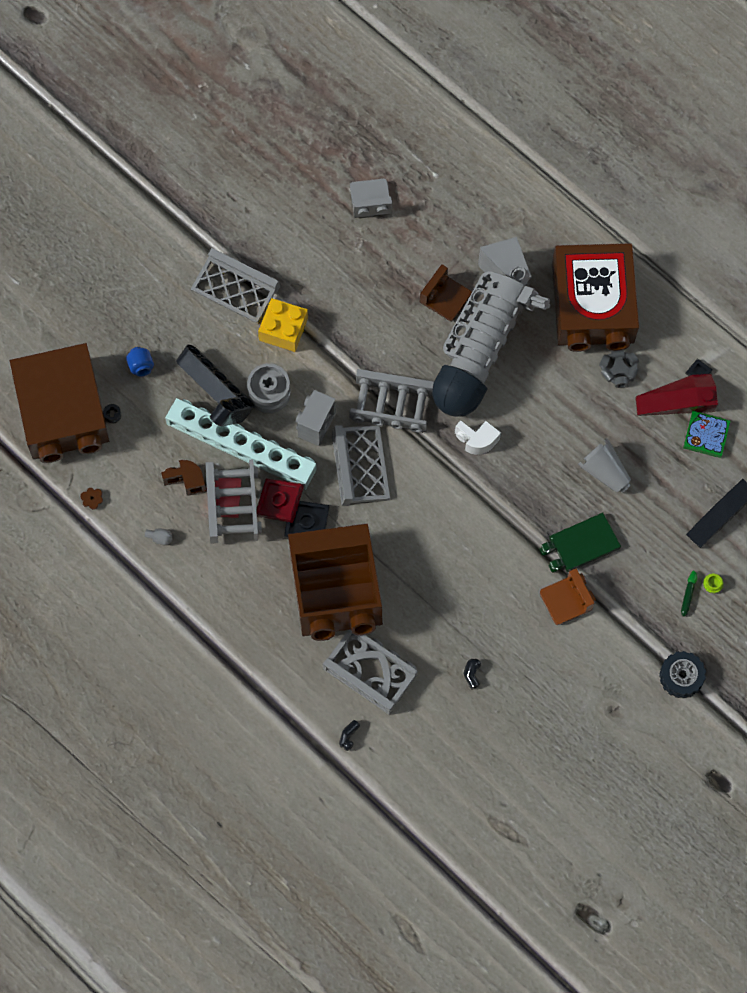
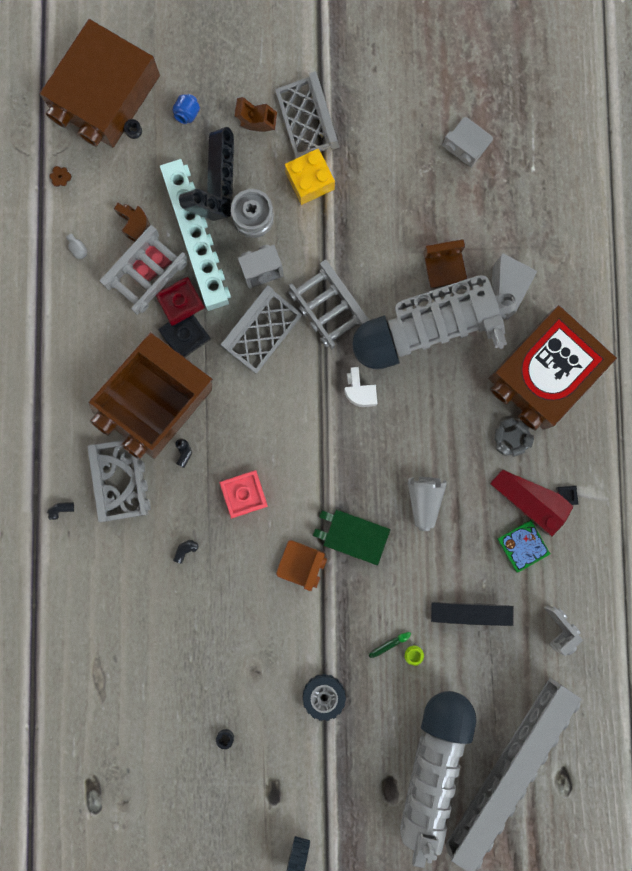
camera: 45 degrees right, 15 degrees up
none -> black arm [175,439,192,468]
none -> black bush [216,729,234,750]
none -> coral plate [219,470,268,519]
none -> reddish brown brick [234,97,277,132]

